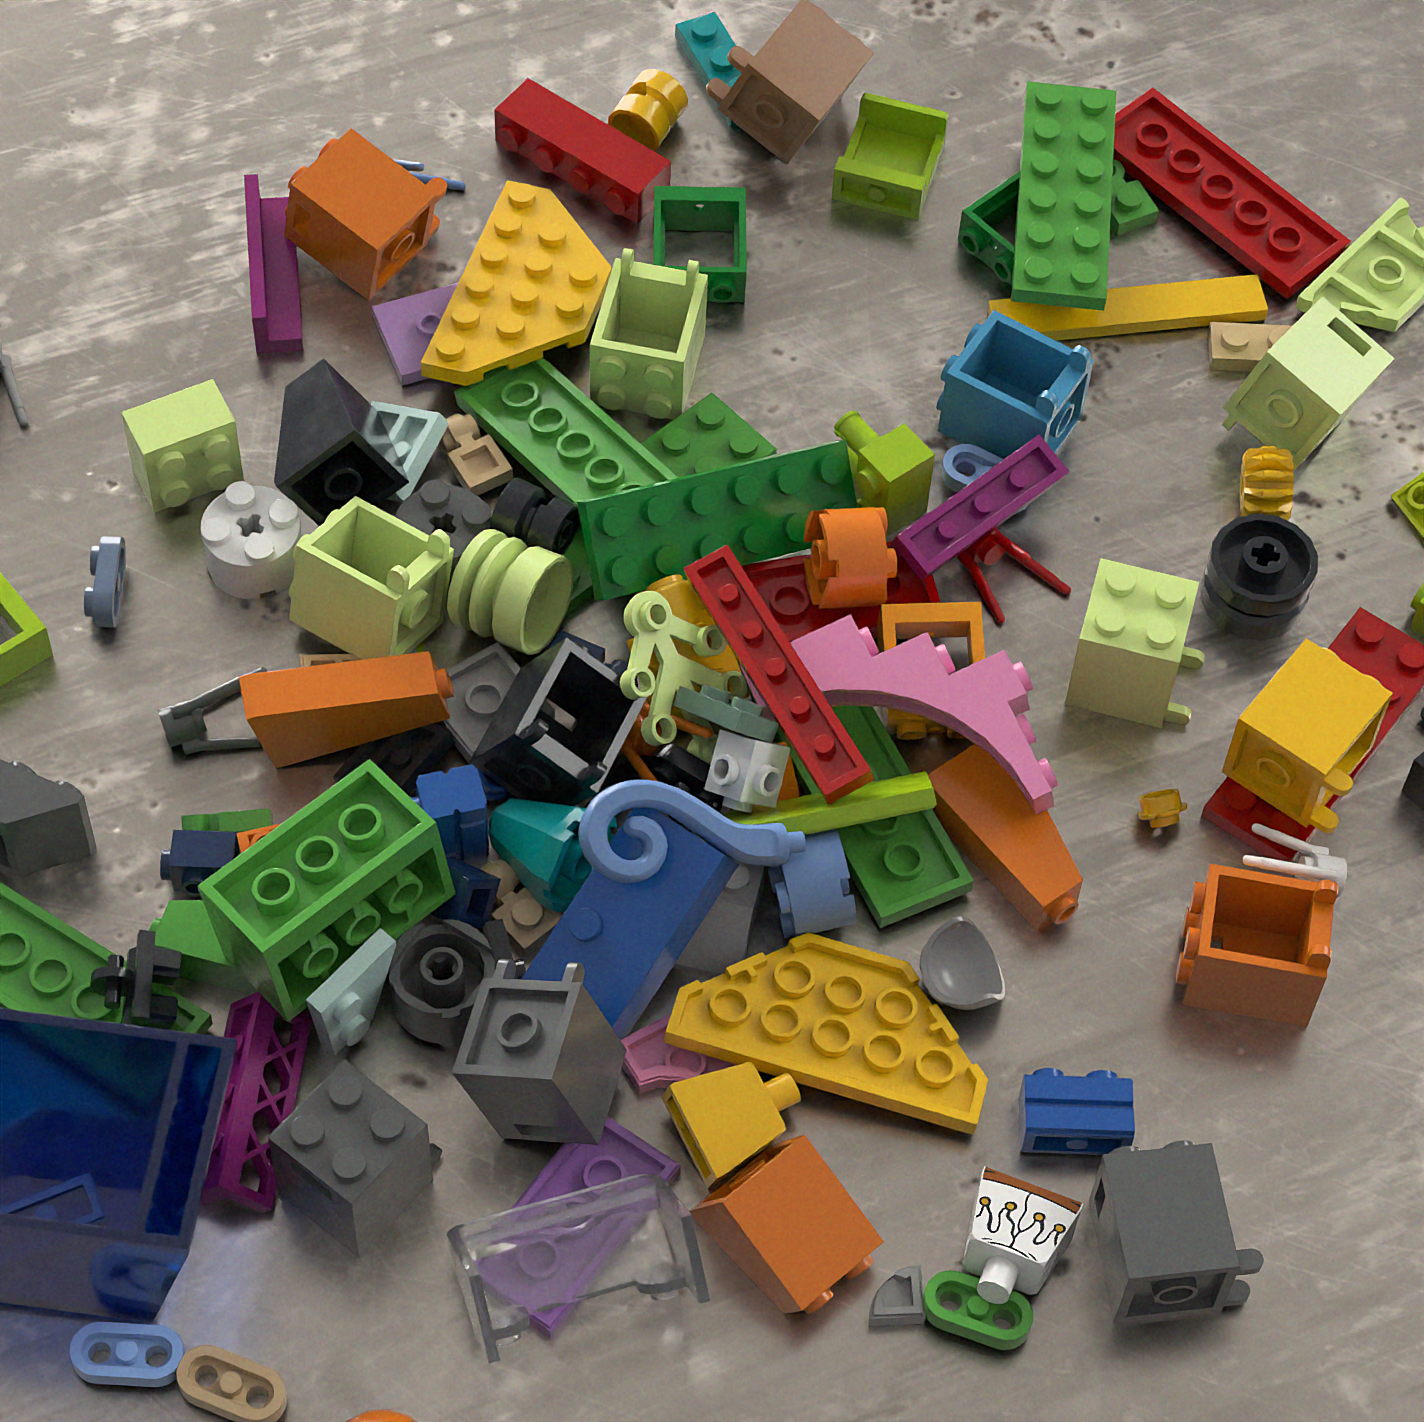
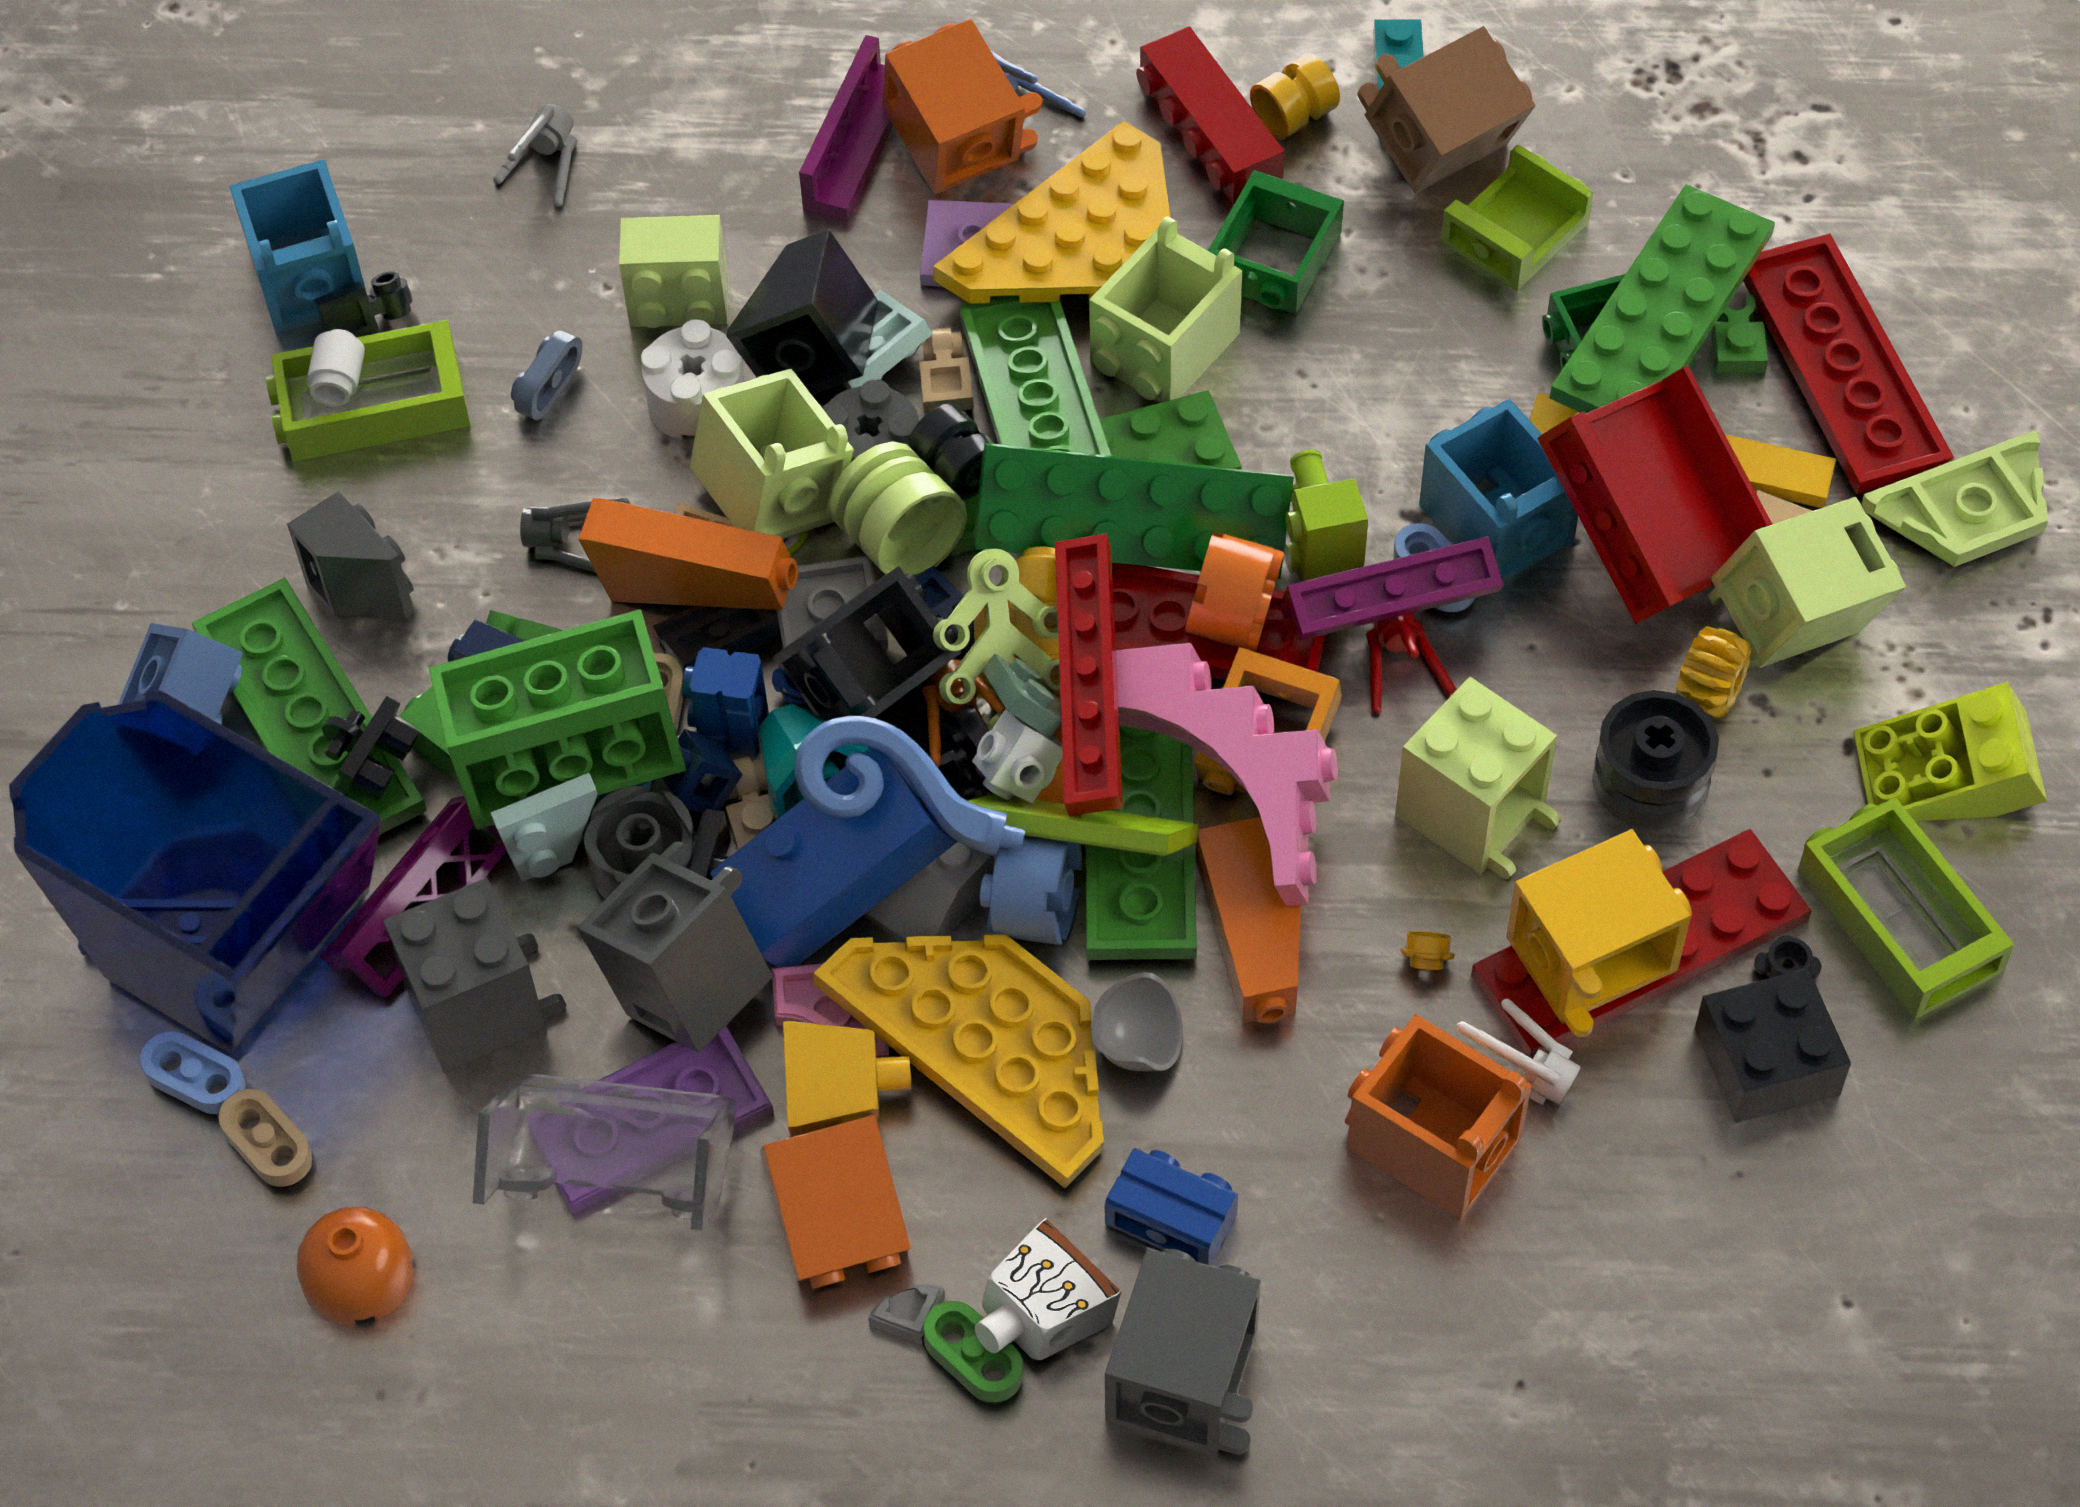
camera: 30 degrees right, 0 degrees up
none -> red panel [1537,365,1773,625]

